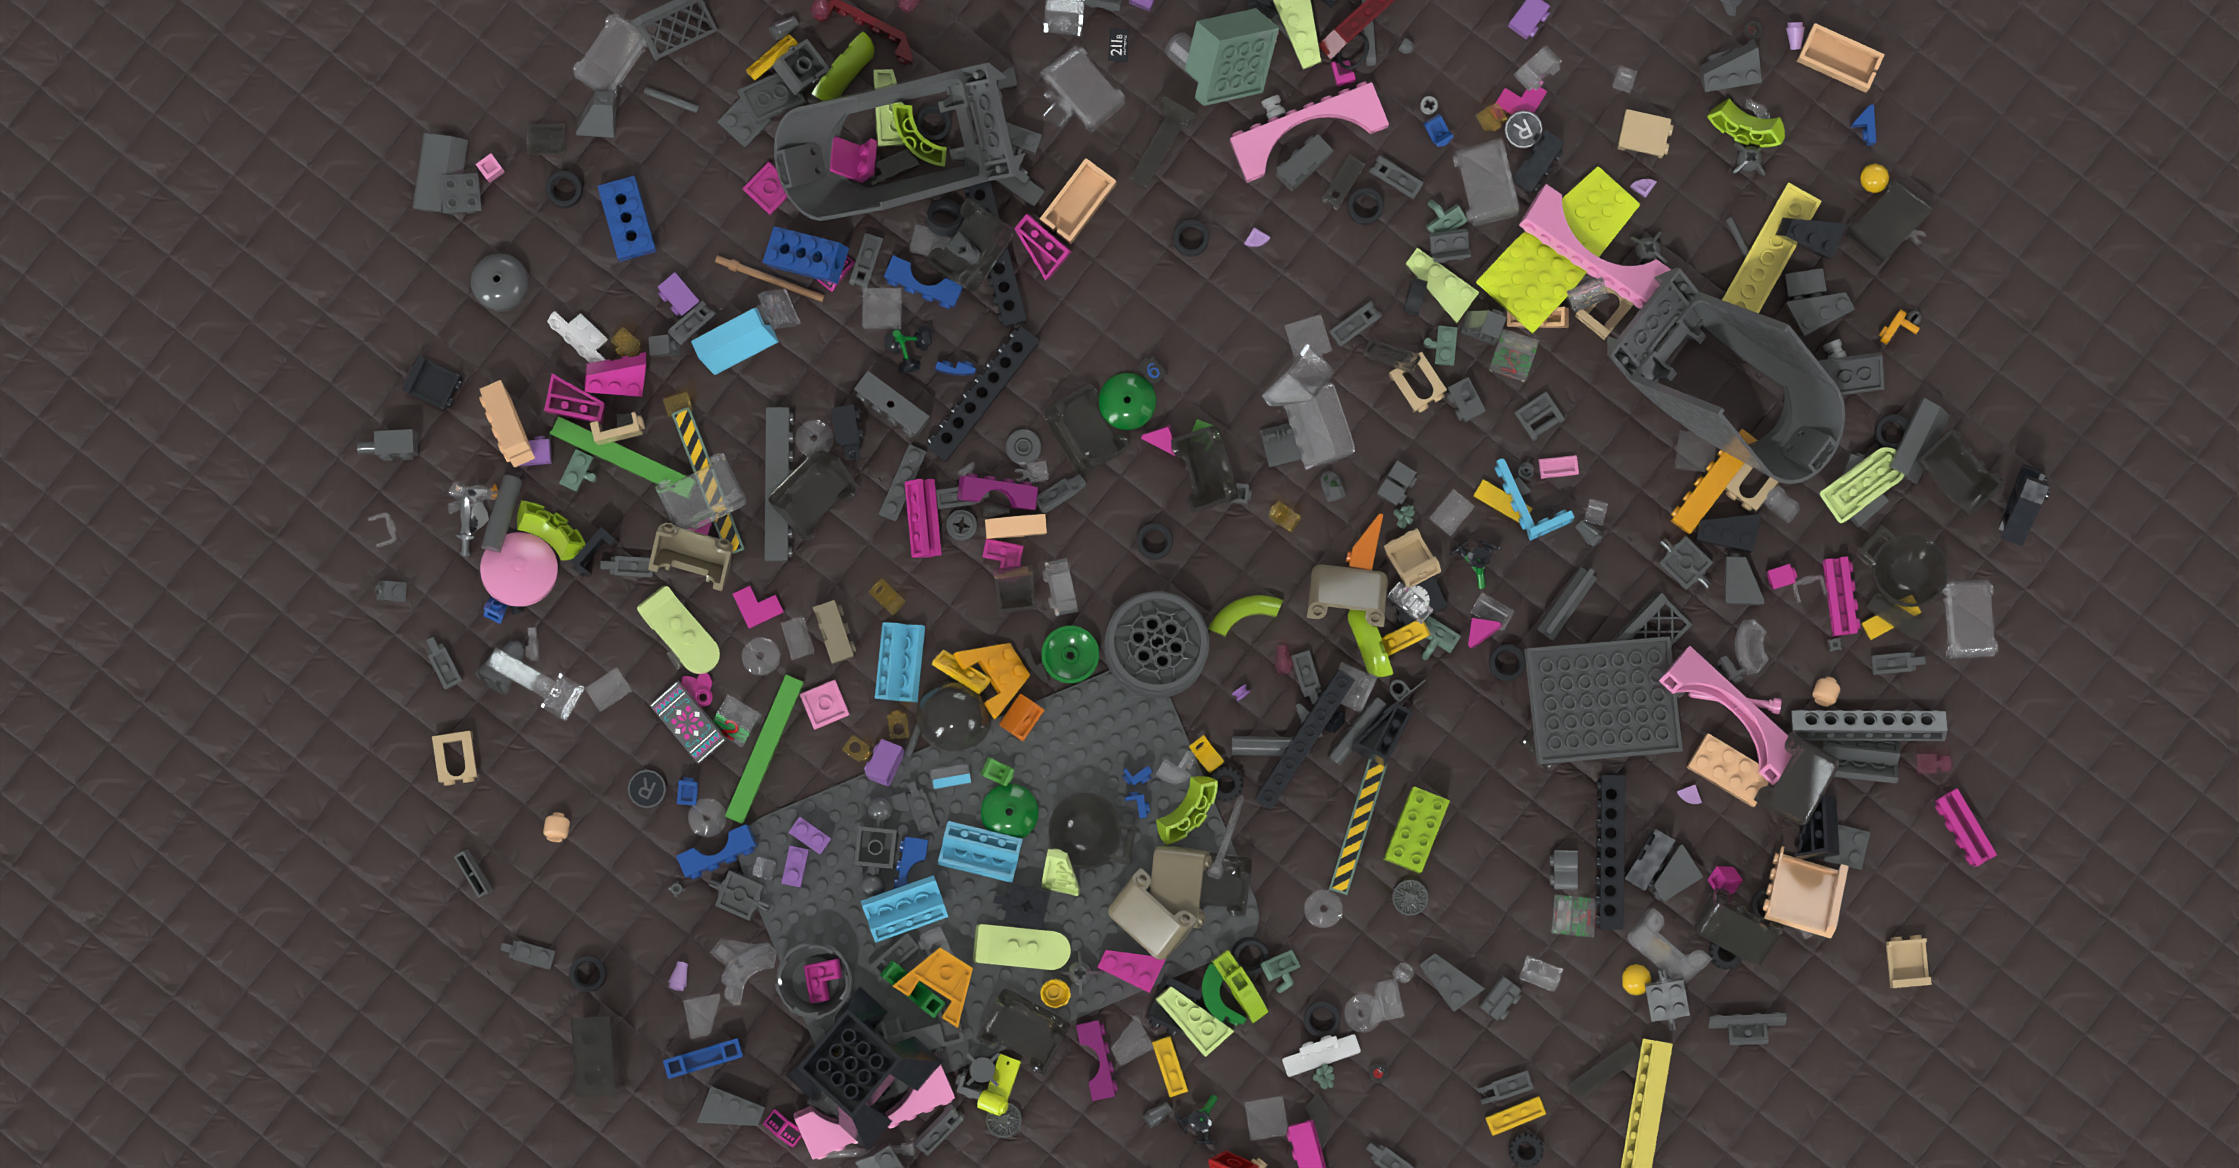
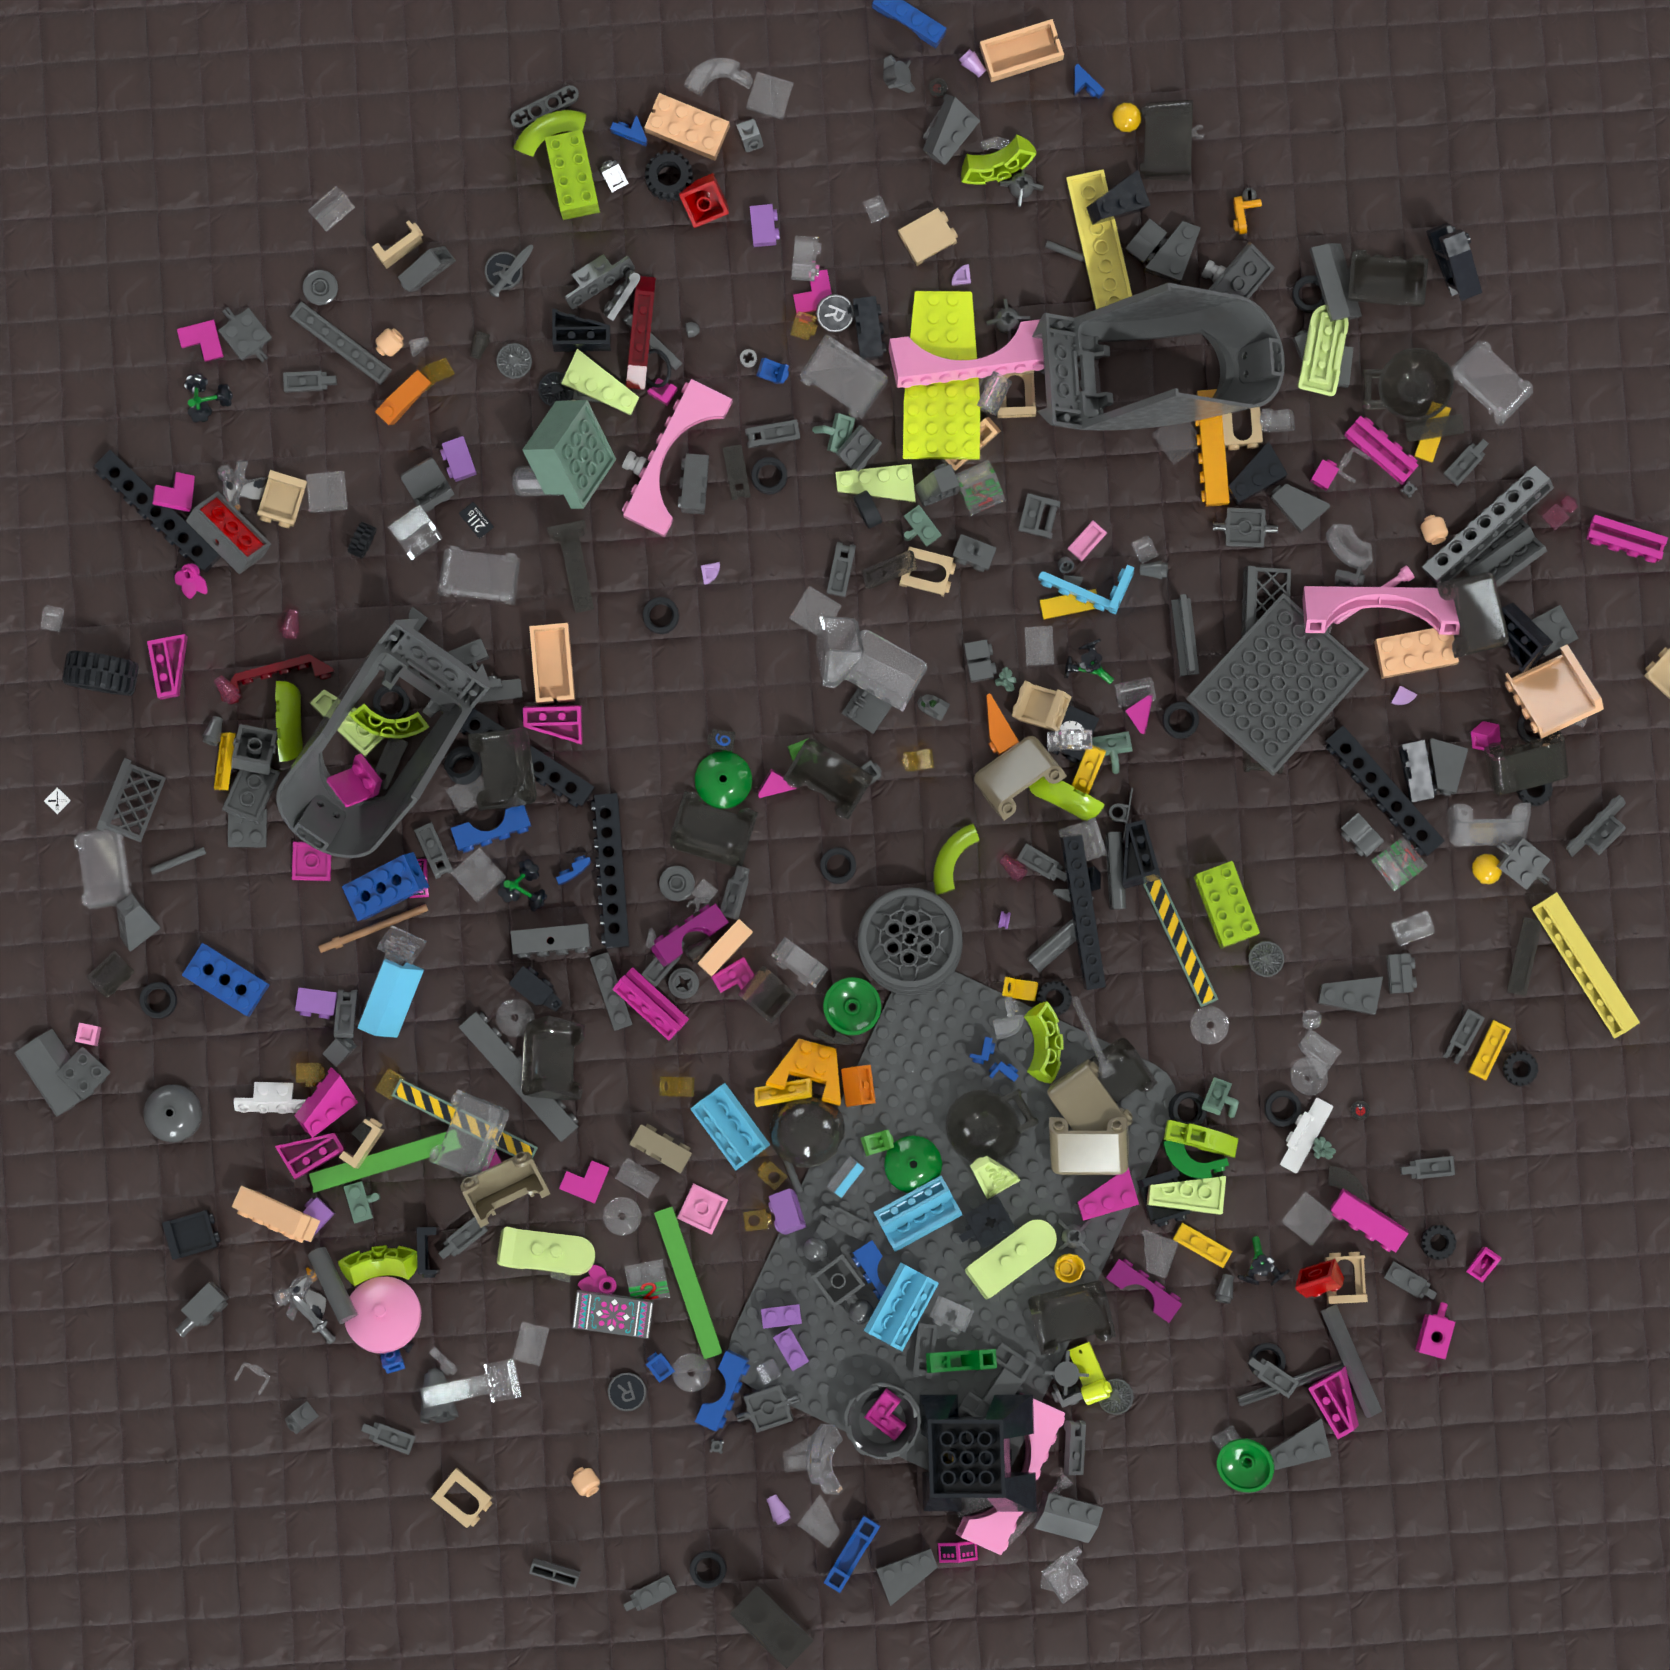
camera: 40 degrees left, 0 degrees up
light orange wing [893,947,973,1028] -> none
dark grey piece [946,231,981,265] -> none
clear panel [1043,90,1075,128] -> none

